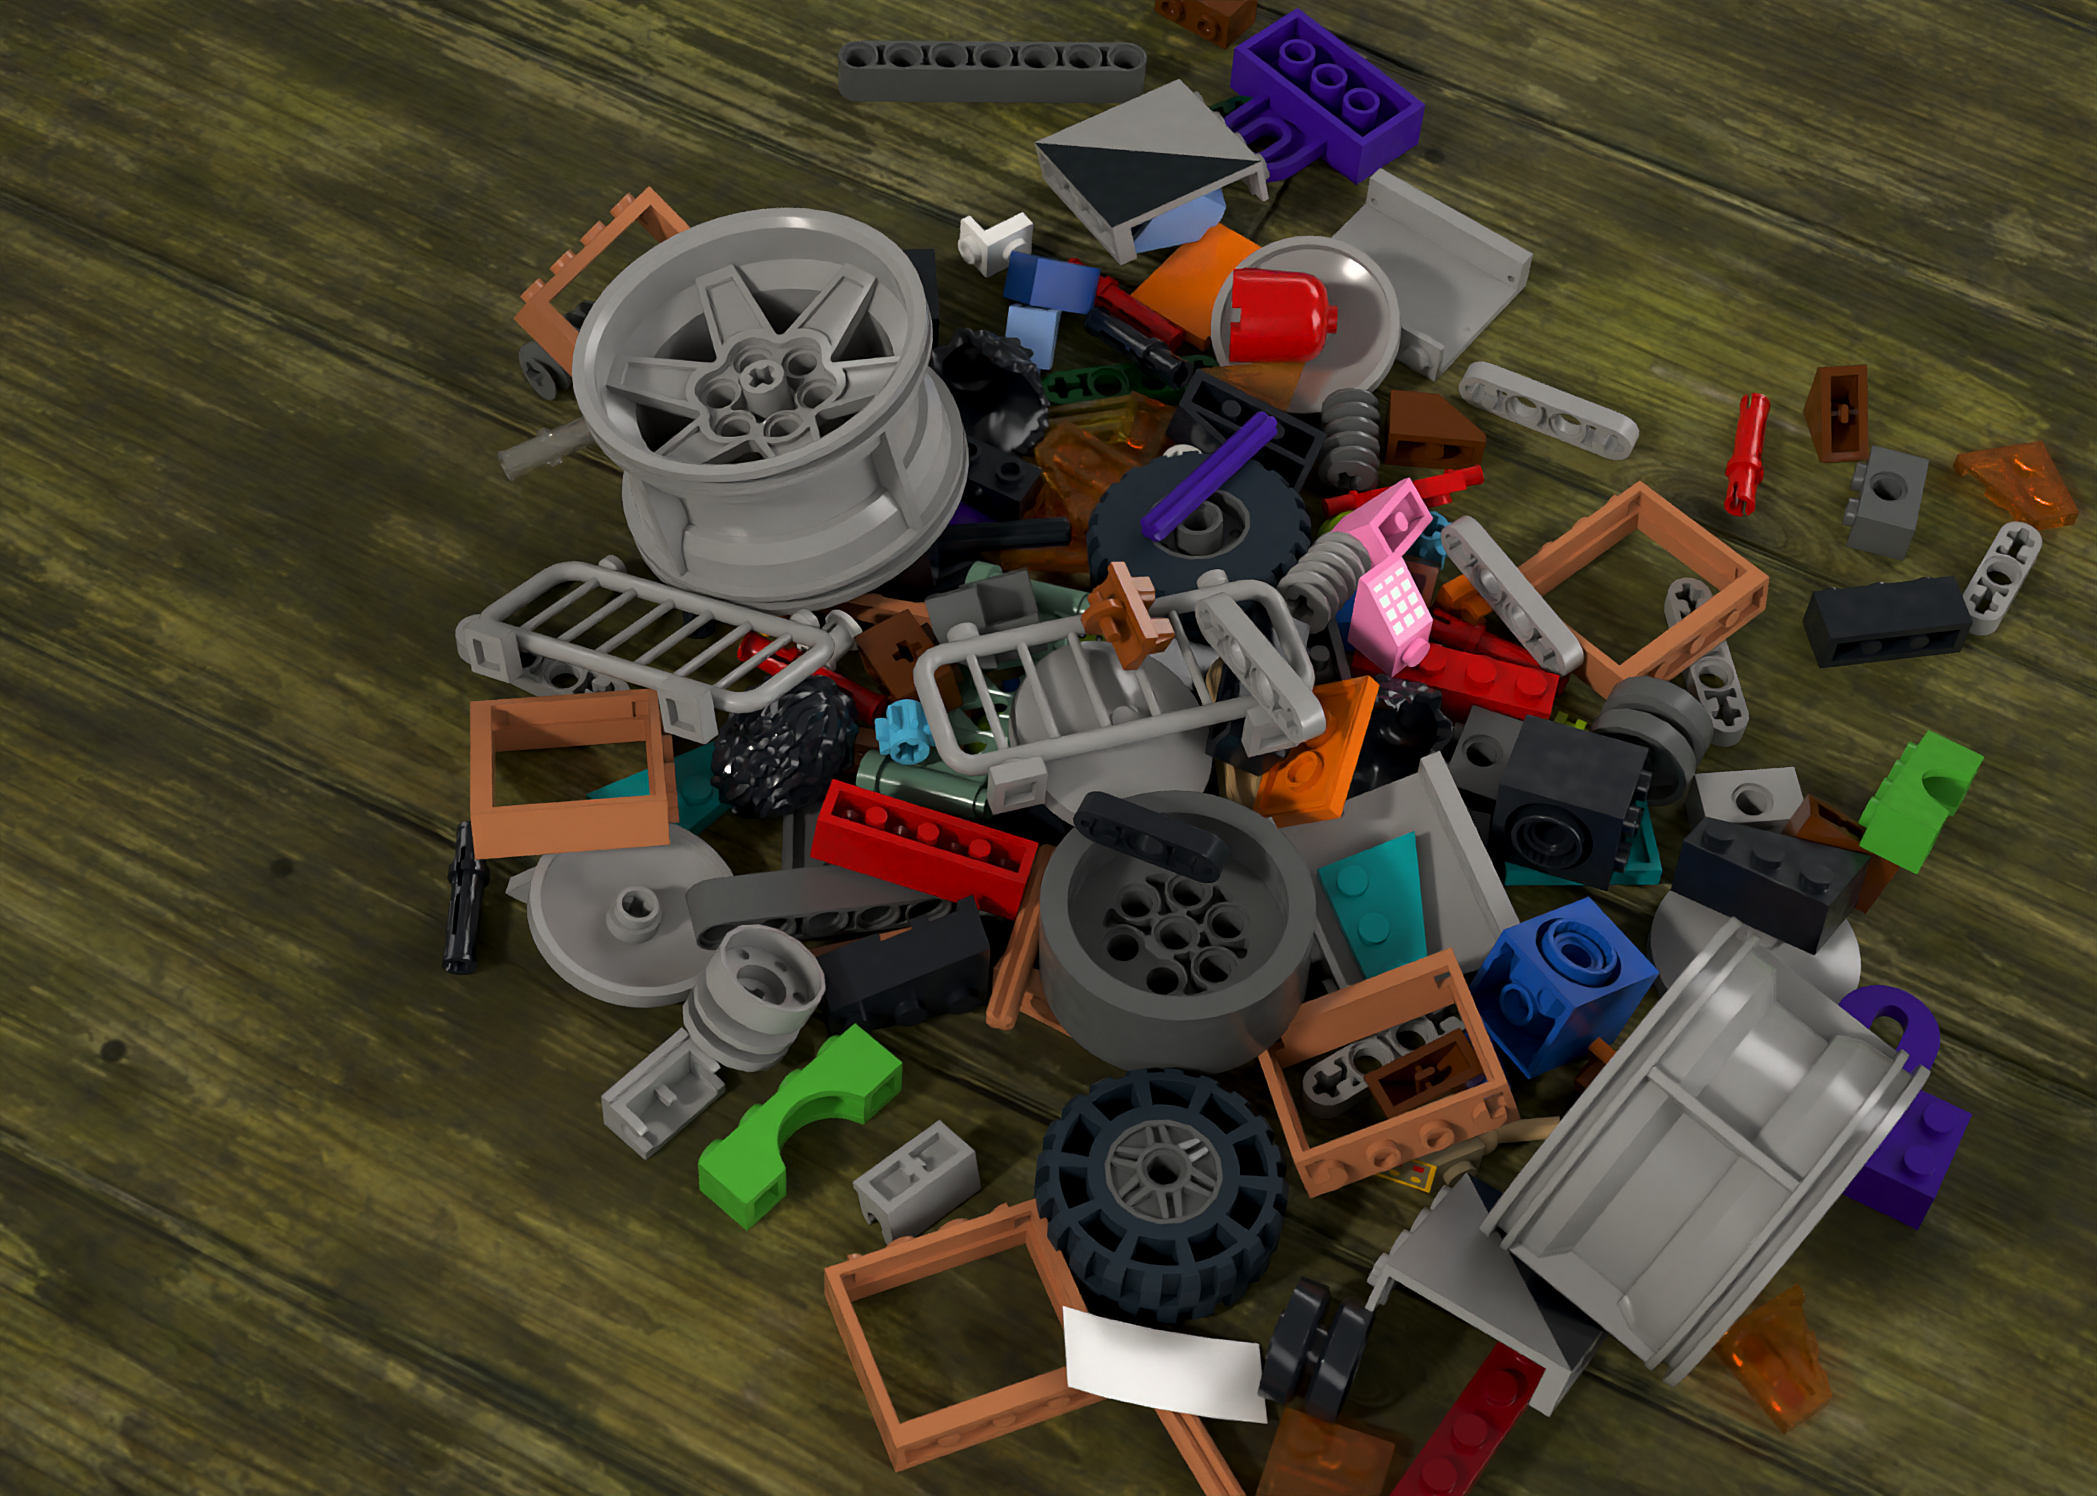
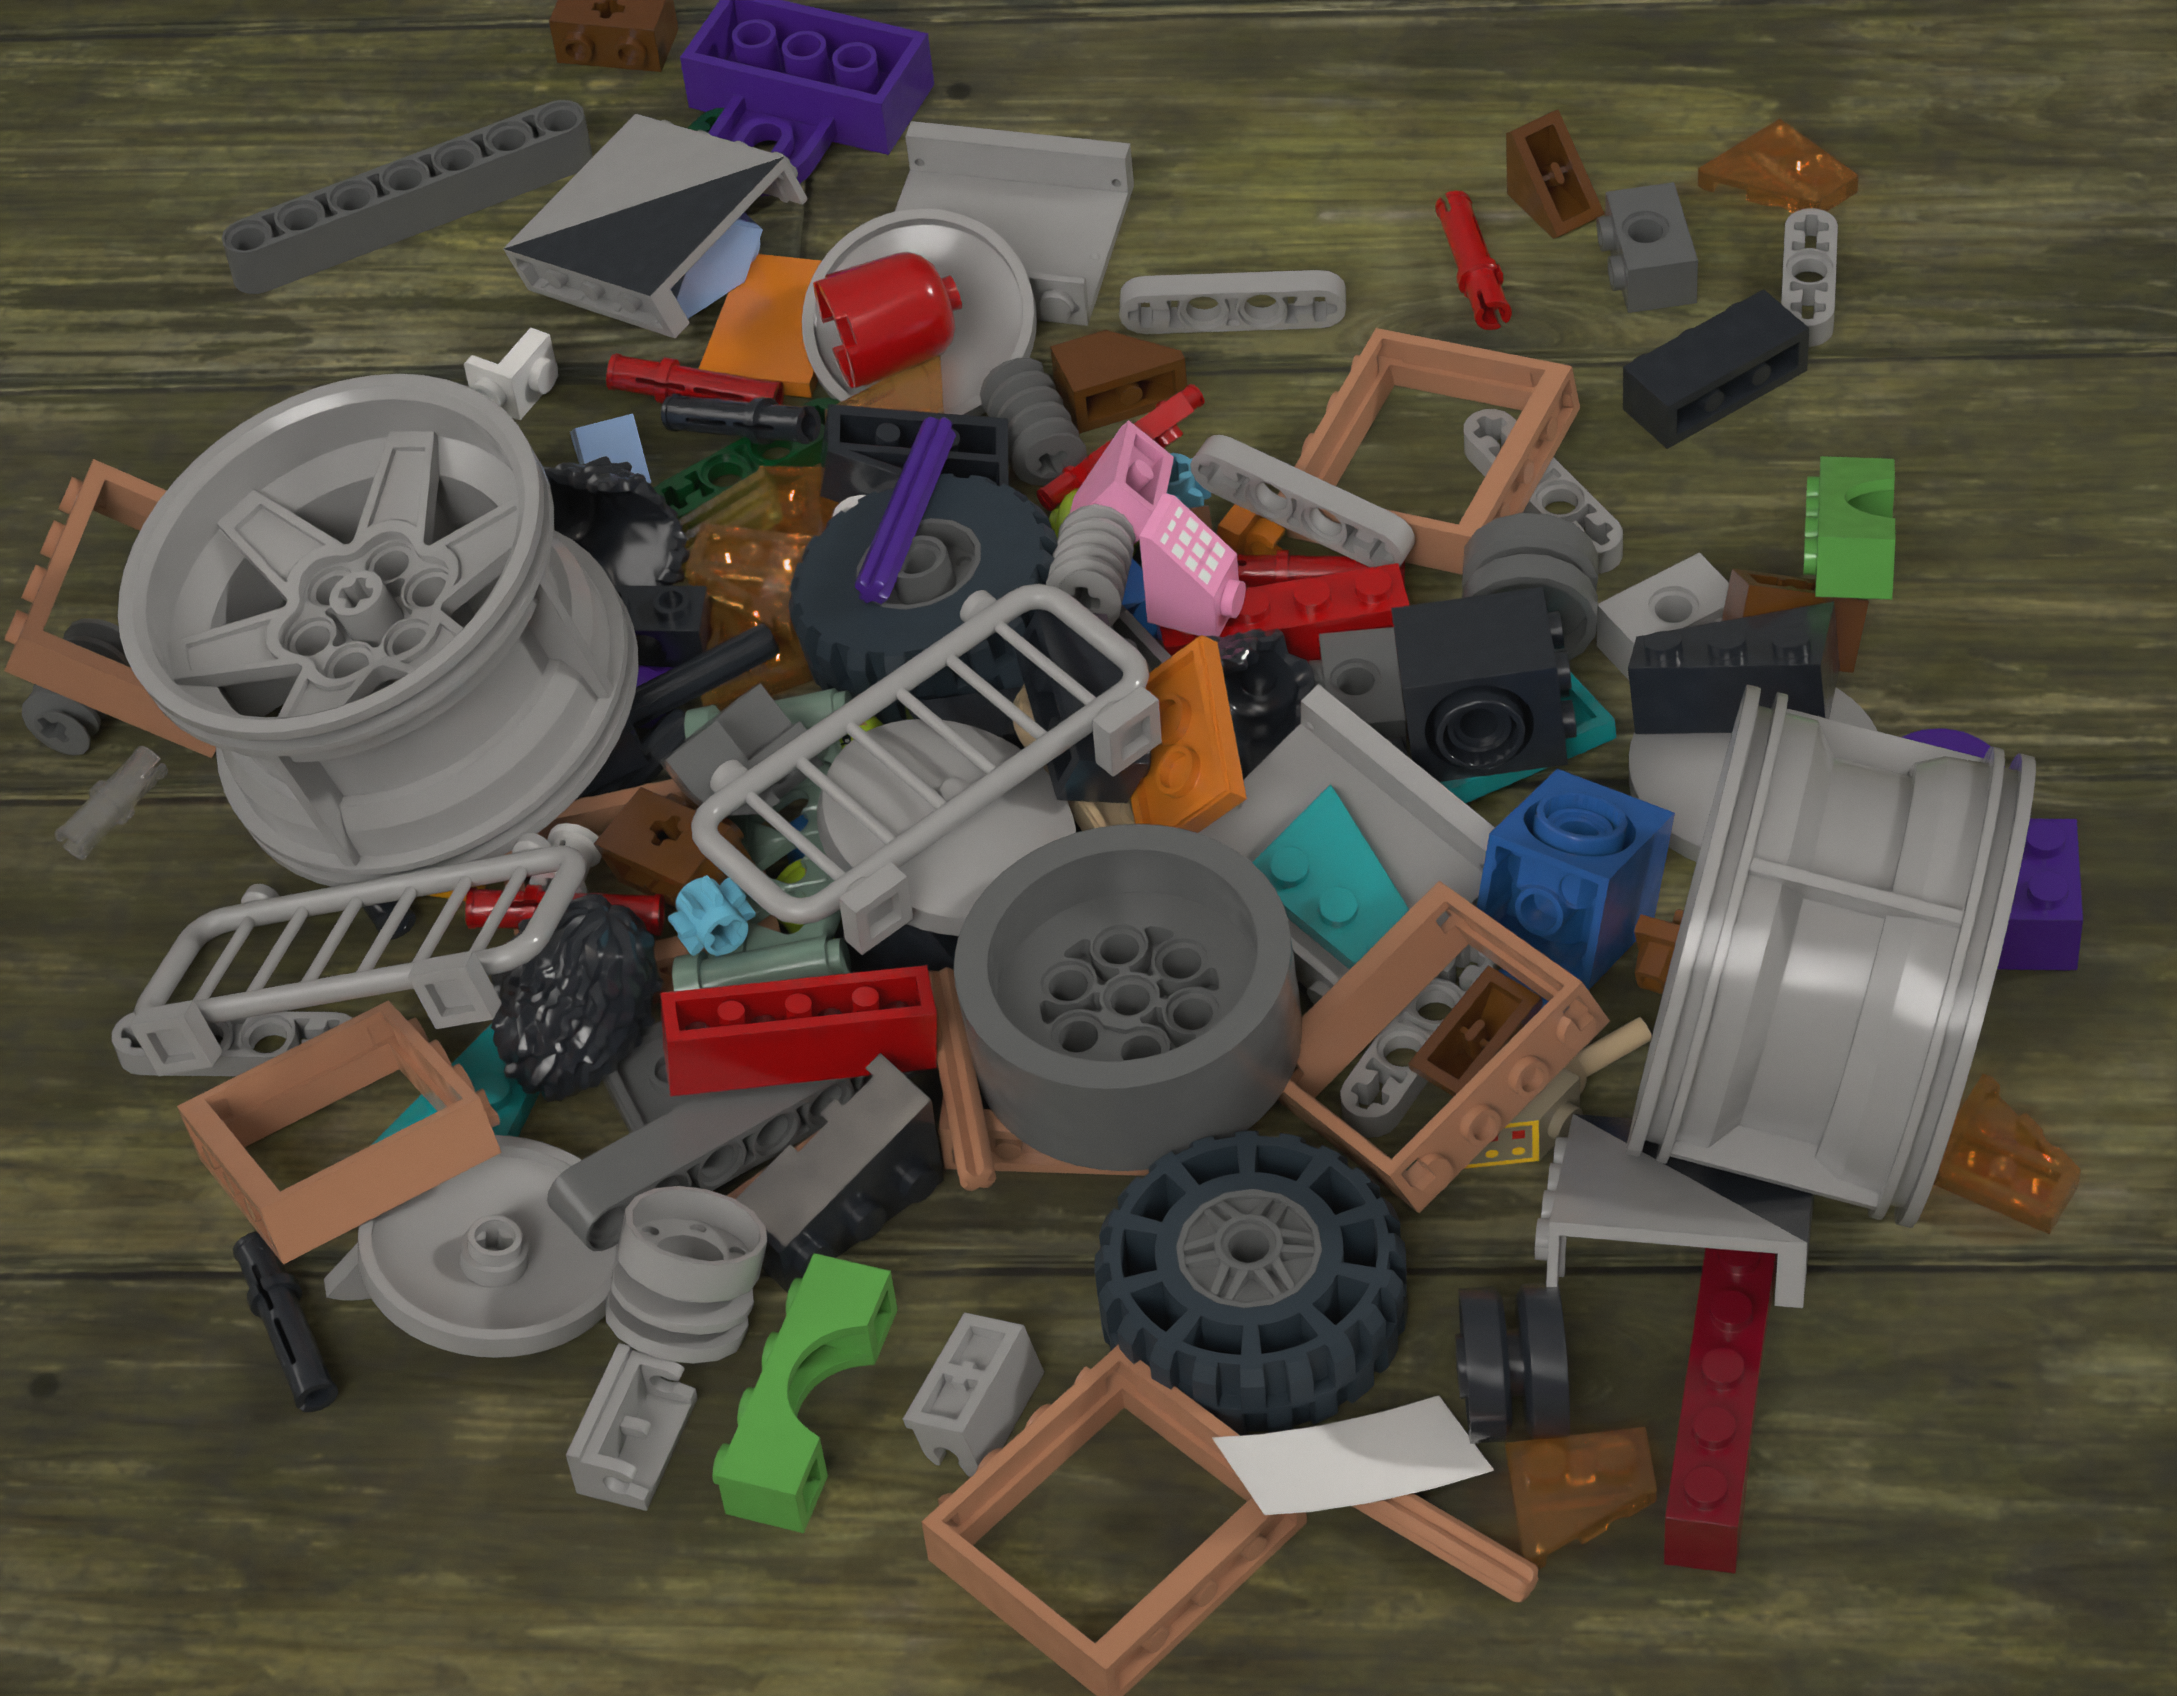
camera: 15 degrees left, 5 degrees down
blue slope [1003,251,1101,315] -> none
black beam [1073,791,1230,883] -> none
dark orange hips [1080,562,1175,670] -> none
light grey beam [1195,592,1326,744] -> none

